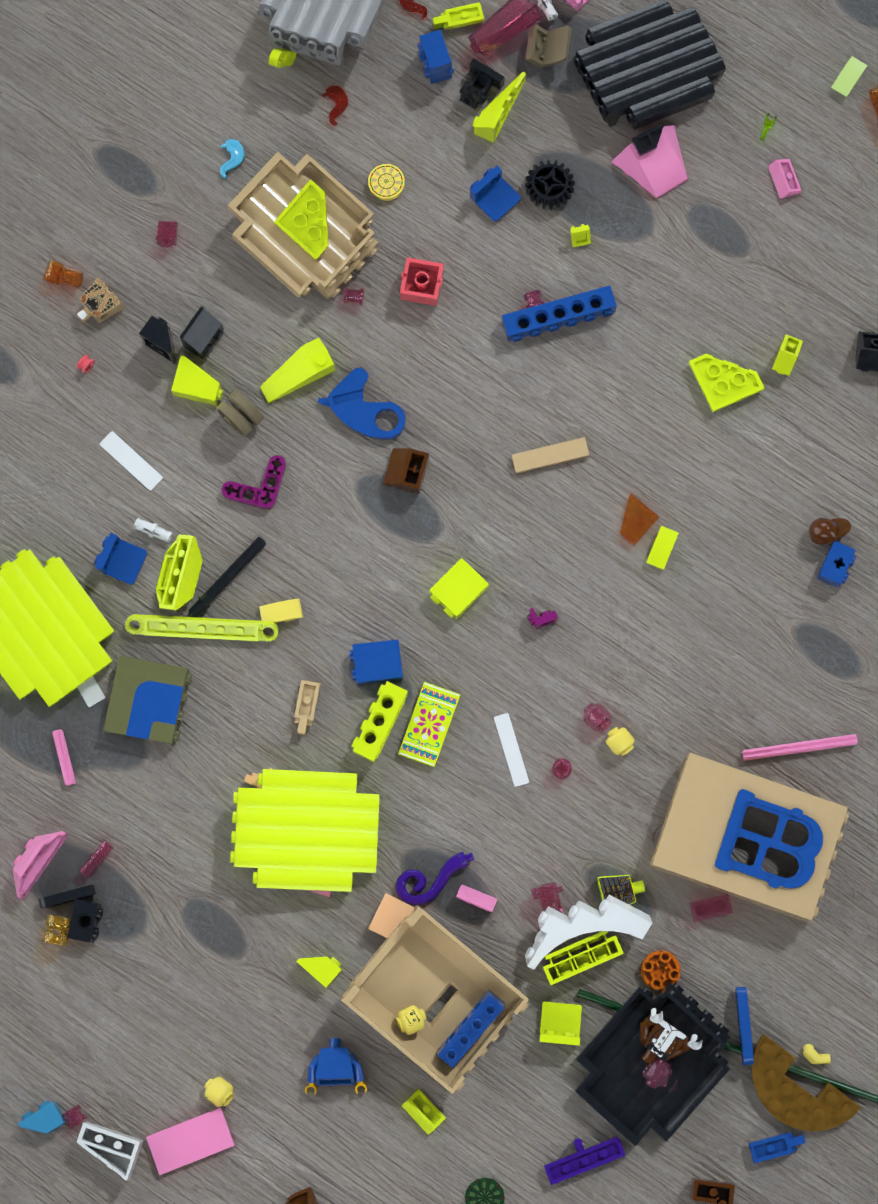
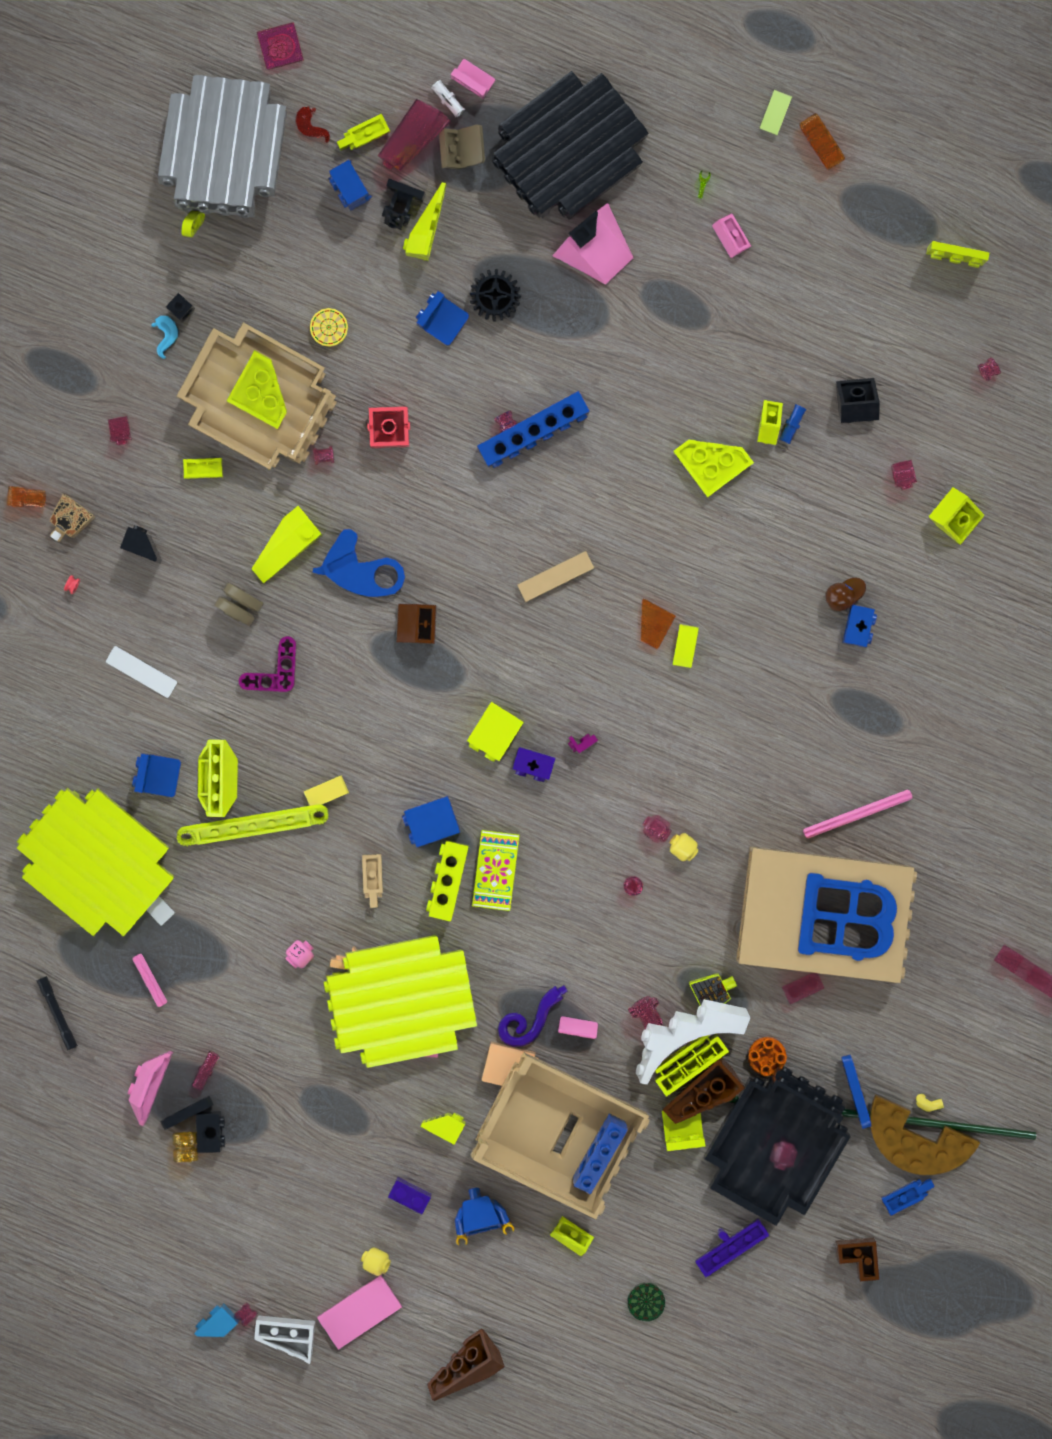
camera: 15 degrees left, 10 degrees up
olive panel [103,656,192,746] -> none
white pin [134,517,173,543] -> none
neon yellow slope [171,355,224,406] -> none
black slope [180,306,224,359] -> none
black axle [188,537,266,617] -> none
clear red piece [322,86,348,126] -> none
light yellow head [395,1005,427,1035] -> none
white sticker [494,713,529,787] -> none
neon yellow tile [570,224,591,248] -> none
torso [640,1008,703,1065] -> none
none -> black brick [166,293,195,323]
none -> neon yellow plate [183,458,223,479]
none -> bright pink head [285,940,314,969]
none -> dark purple brick [388,1177,432,1214]
none -> dark purple brick [512,747,556,782]
none -> reddish brown wedge [662,1057,745,1124]
none -> blue pin [779,404,807,444]

